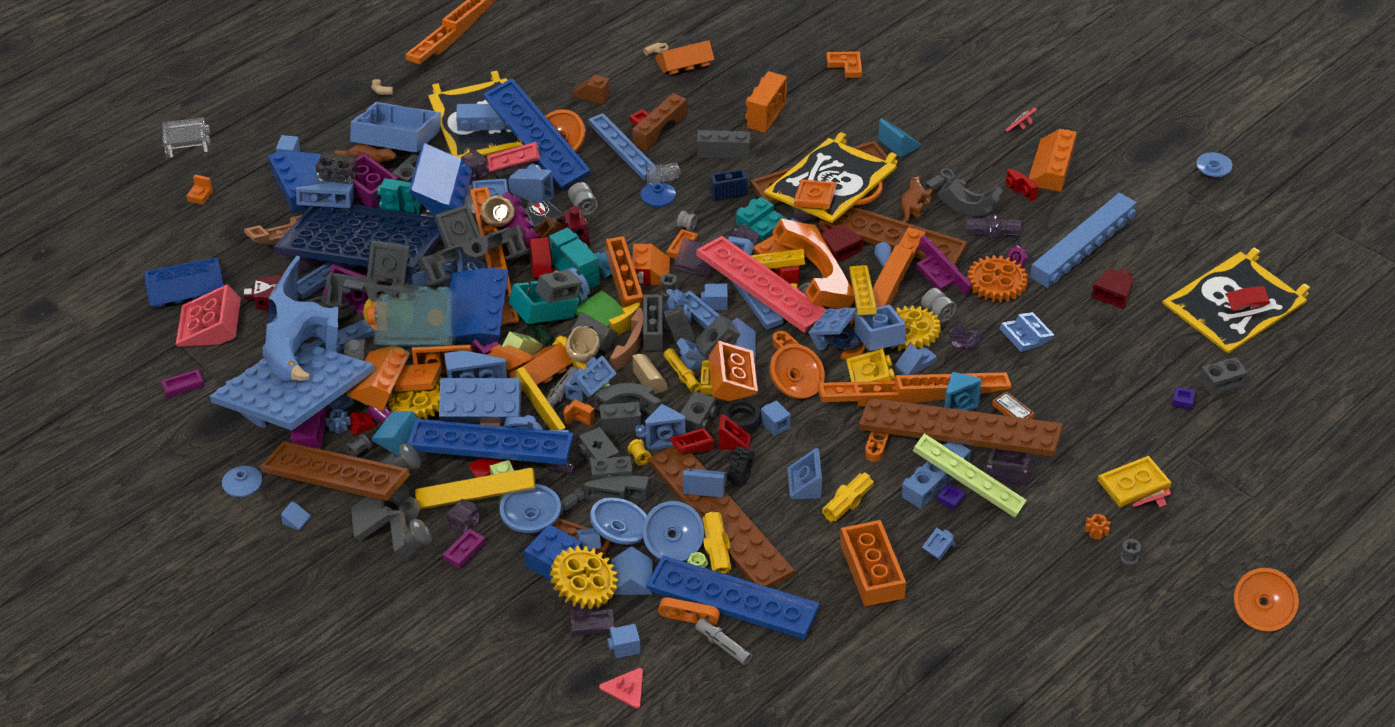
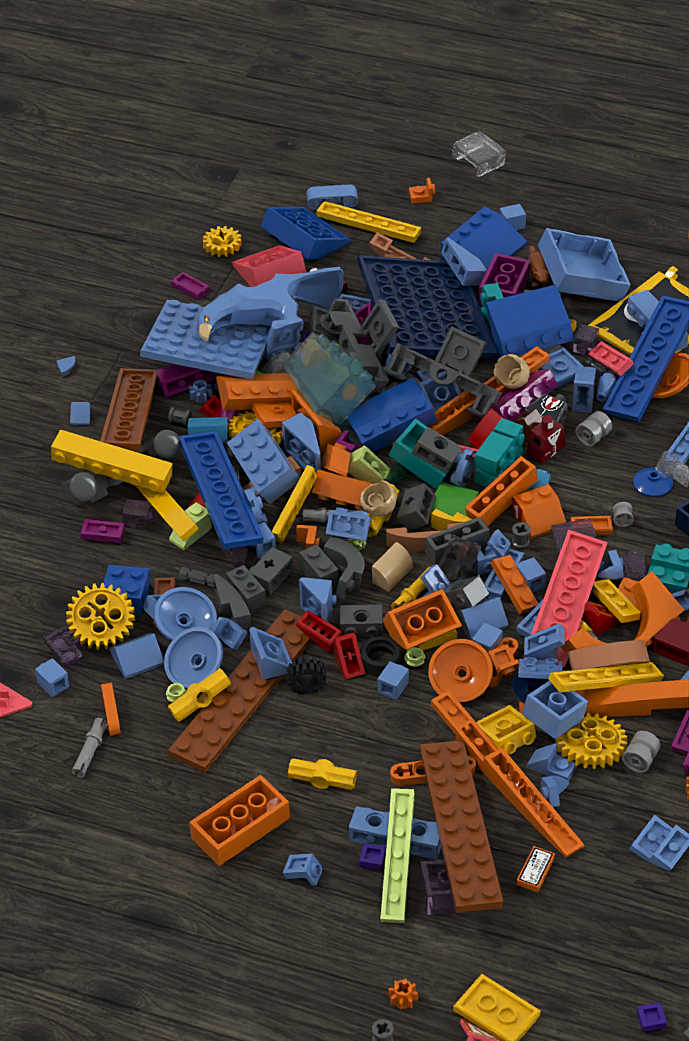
camera: 65 degrees right, 0 degrees up
medium blue dish [222,466,263,497] -> none
clear smoke brick [315,153,358,184] -> none
tan arm [371,79,393,95] -> none
medium blue dish [500,484,561,533] -> none
yellow bush [627,439,651,466] -> none
blue plate [647,555,819,640] -> none
medium blue slope [787,448,822,499] -> none
dark azure slope [944,372,982,411] -> none
clear purple bracket [948,321,982,348] -> none
none -> yellow brick [51,430,172,493]
none -> medium blue tile [57,356,76,377]
none -> yellow gear [203,226,242,257]
none -> medium blue bracket [211,617,248,650]
none -> medium blue beam [306,185,358,210]
none -> yellow plate [317,201,421,243]
none -> yellowish green plate [404,647,425,667]
none -> medium blue brick [472,623,503,653]
none -> orange bracket [488,644,519,677]
none -> orange plate [491,555,539,614]
none -> medium blue slope [524,623,565,659]
none -> medium blue plate [540,776,569,807]
none -> nougat slope [568,640,650,670]

